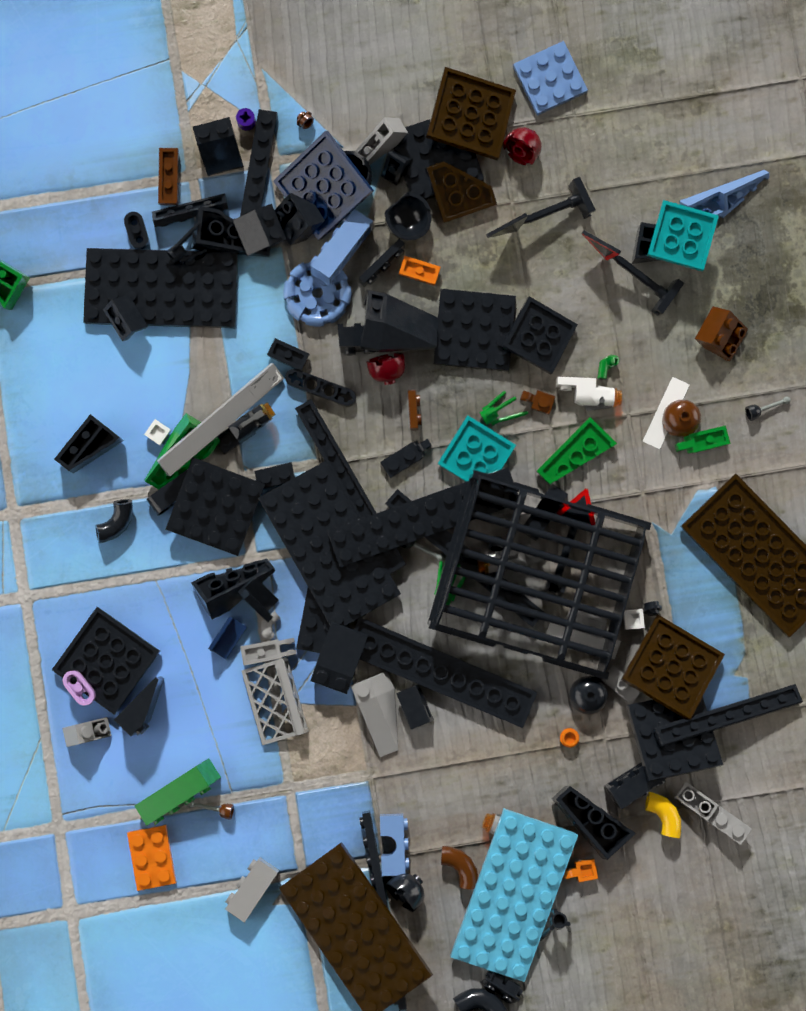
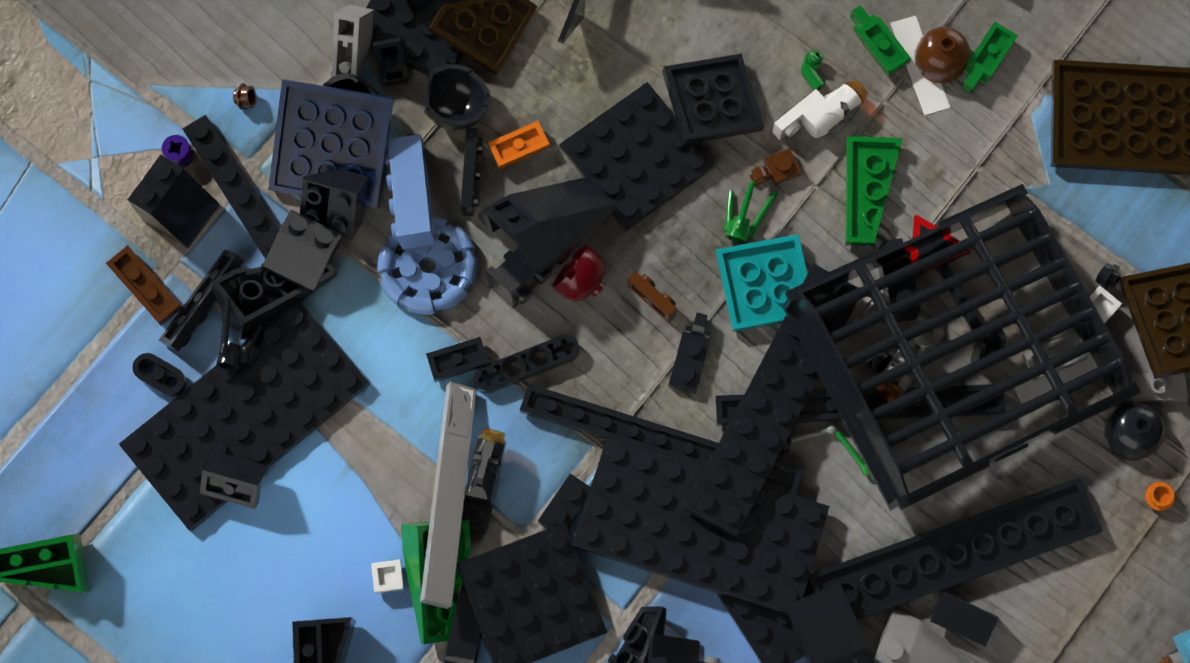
camera: 40 degrees left, 10 degrees down
none -> green hinge [850,5,911,77]

